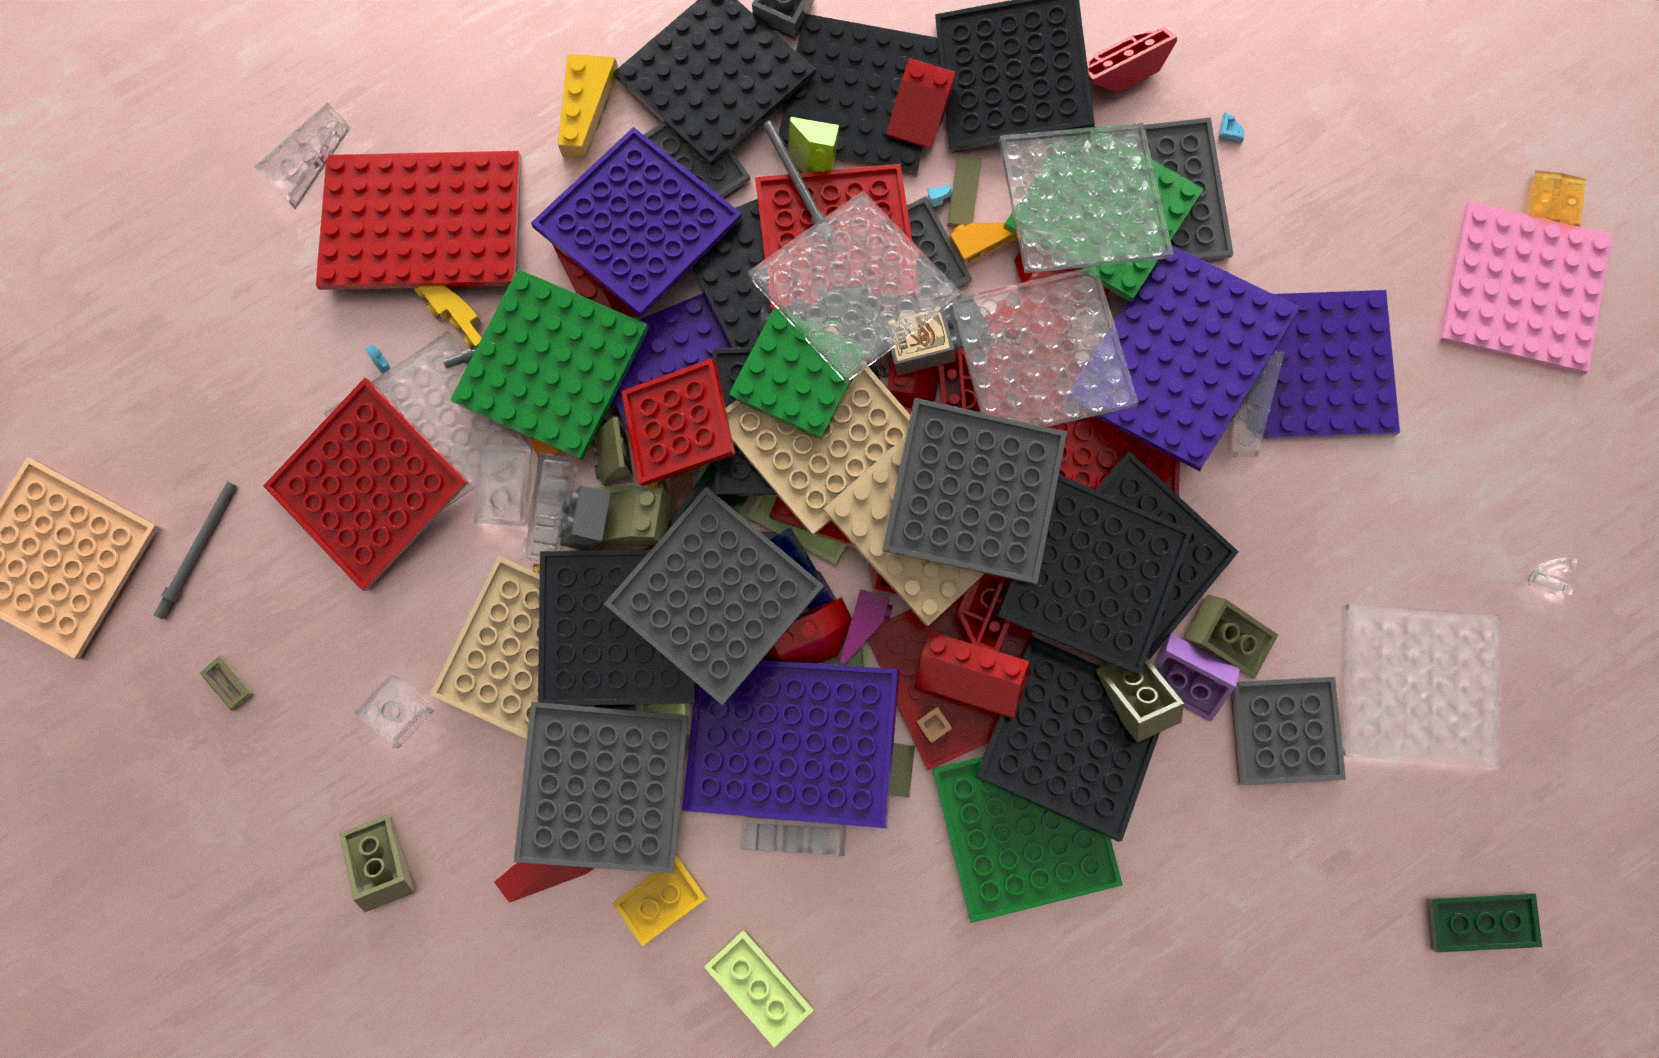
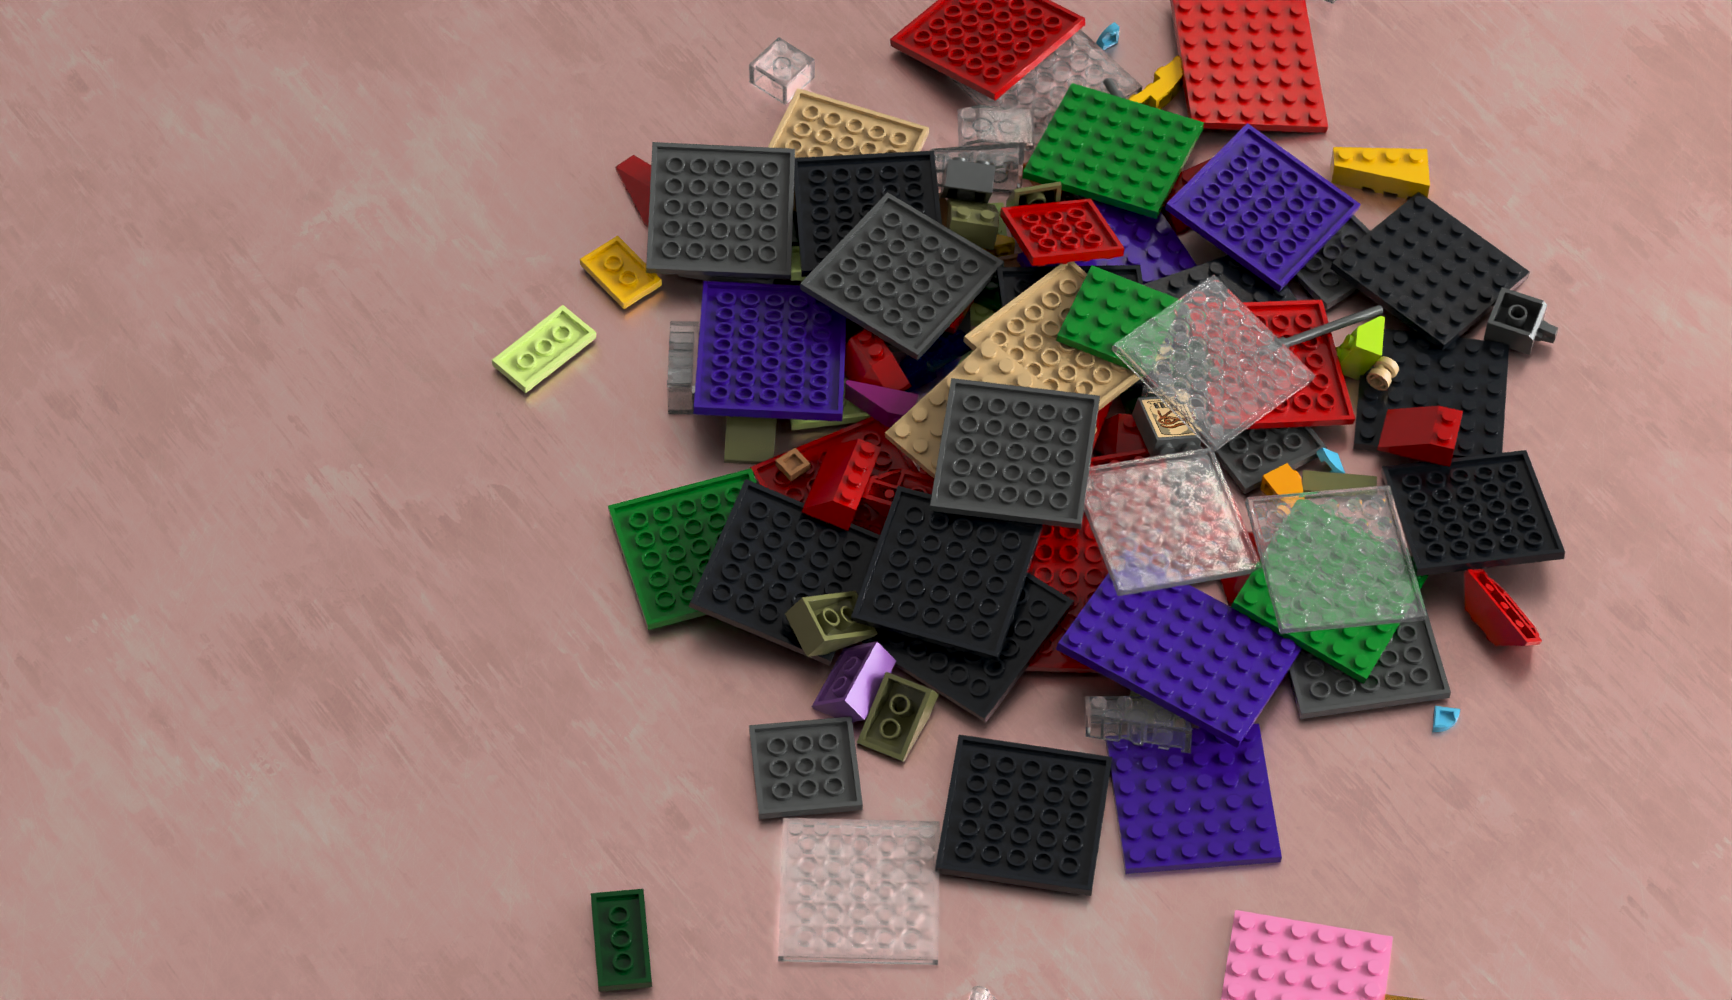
camera: 85 degrees right, 25 degrees down
olive slope [339,814,415,913] -> none
none -> black plate [935,735,1112,896]
none -> tan wheel [1366,356,1399,391]

